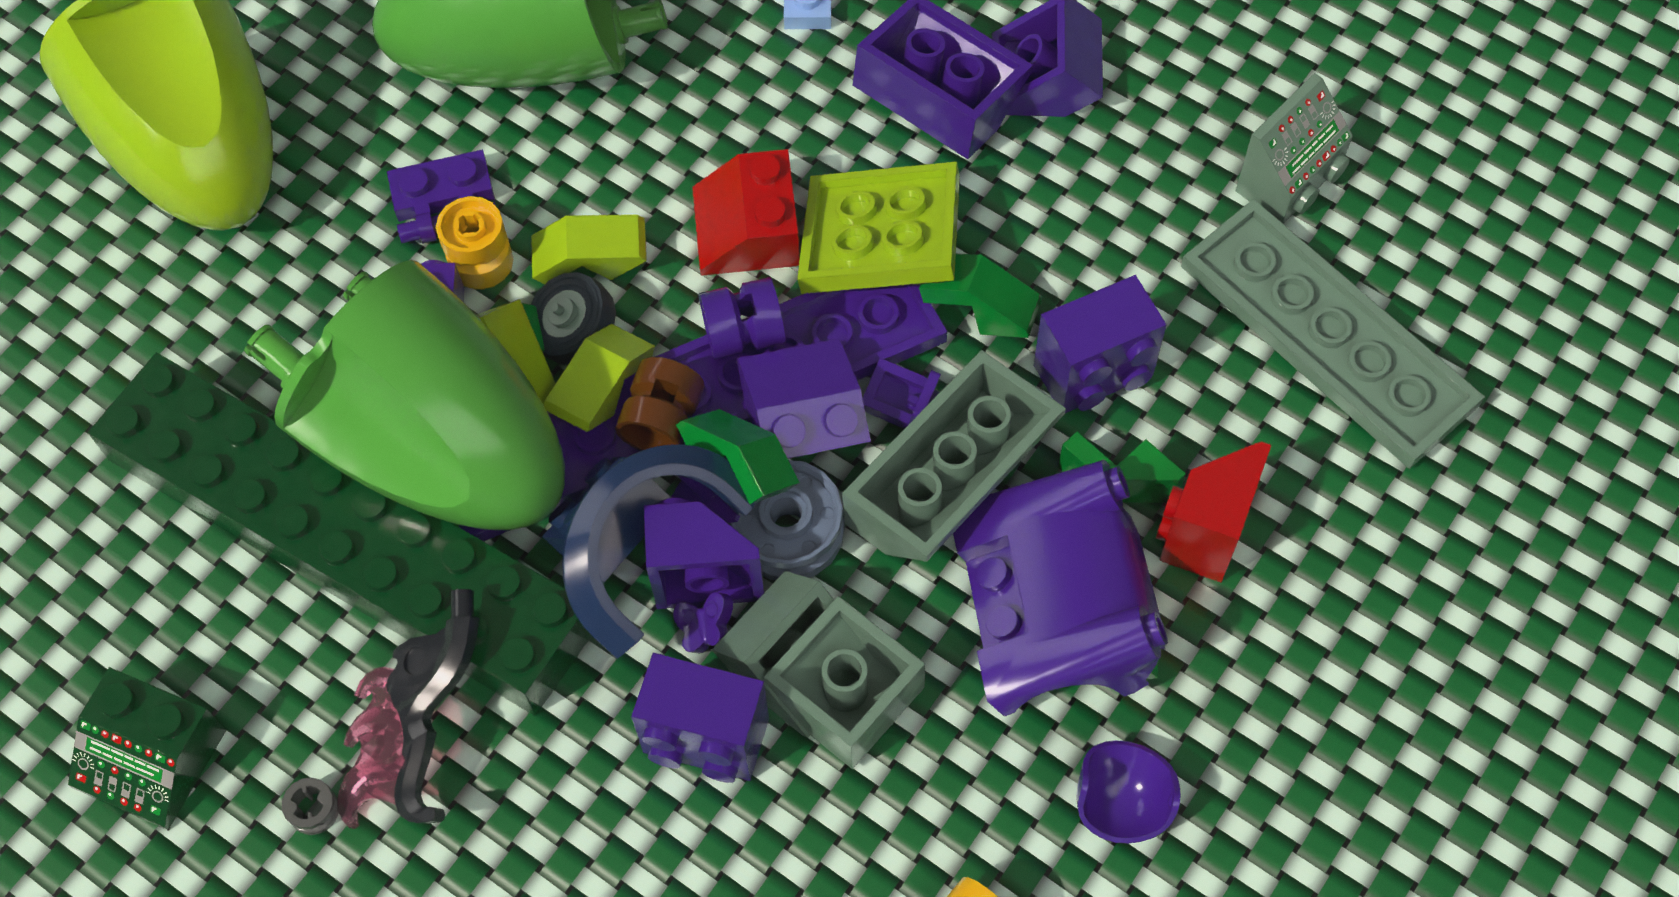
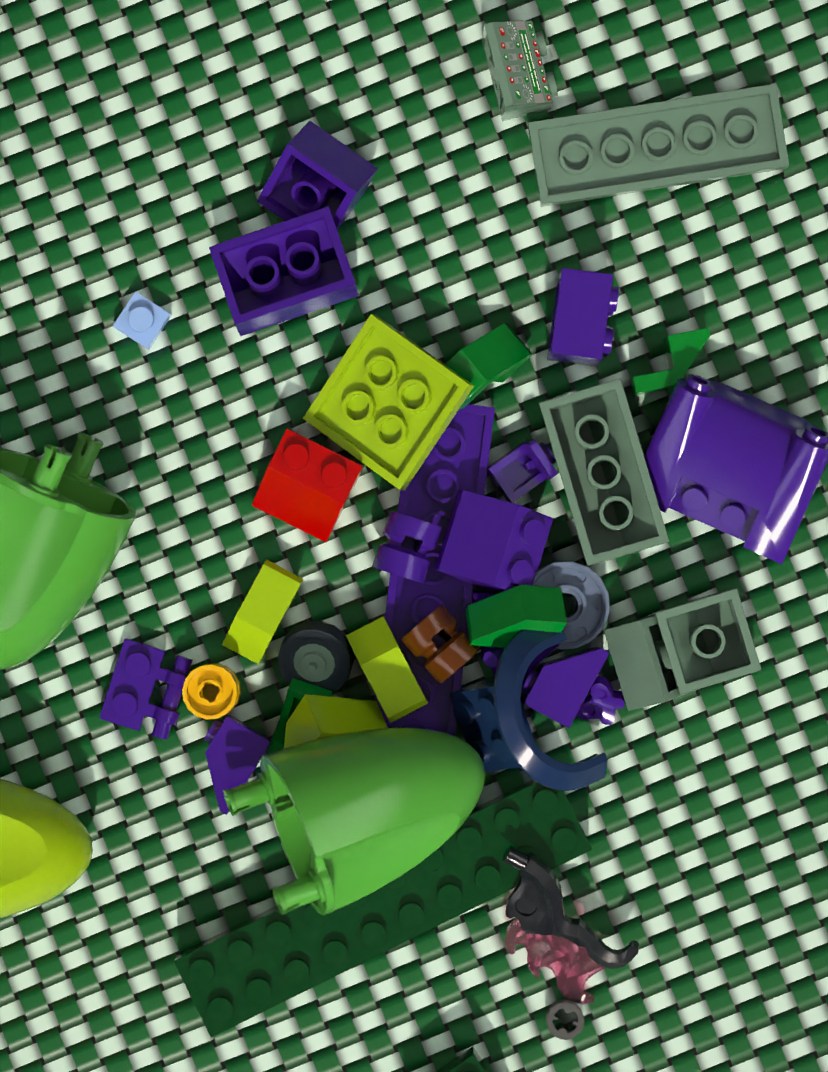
camera: 60 degrees left, 25 degrees up
dark purple brick [631,653,769,783] -> none
red slope [1155,441,1271,583] -> none

